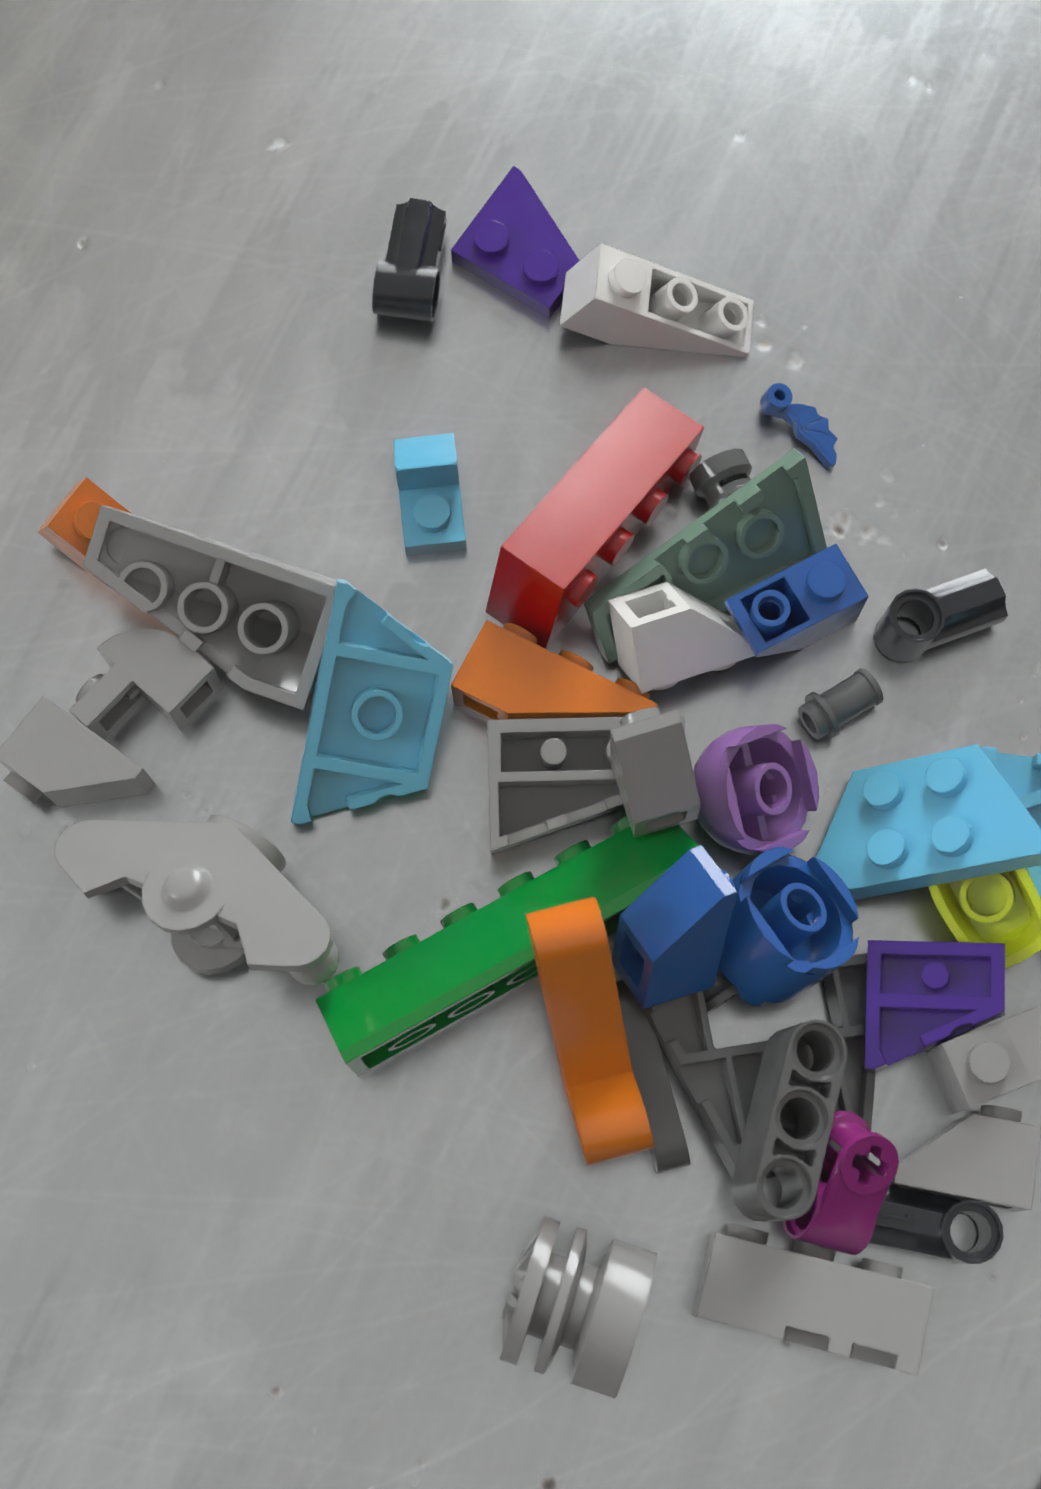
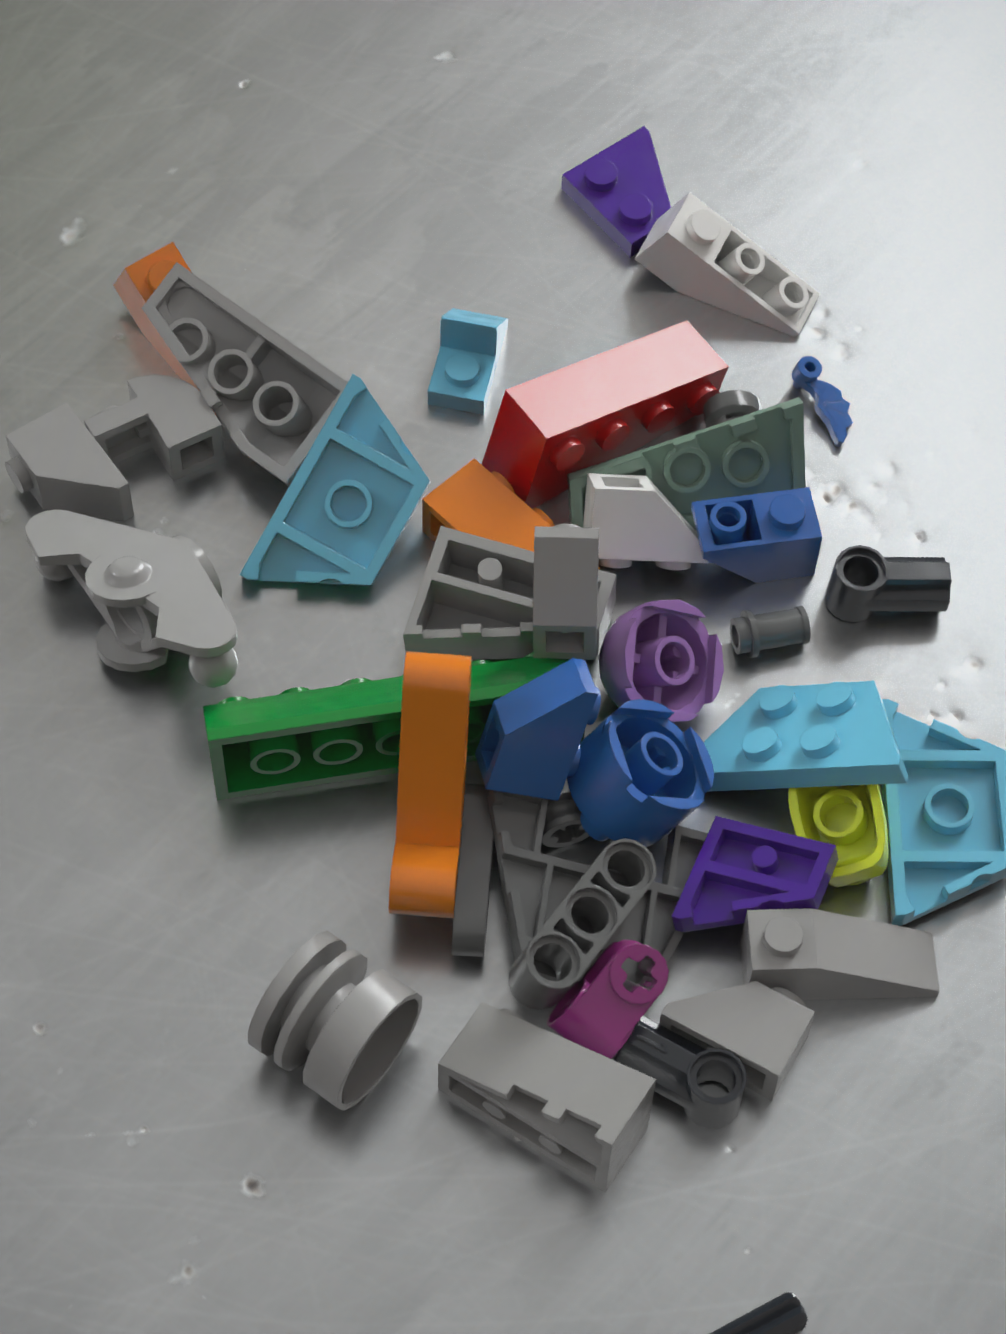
camera: 15 degrees right, 15 degrees down
black piece [372,198,447,322] -> none

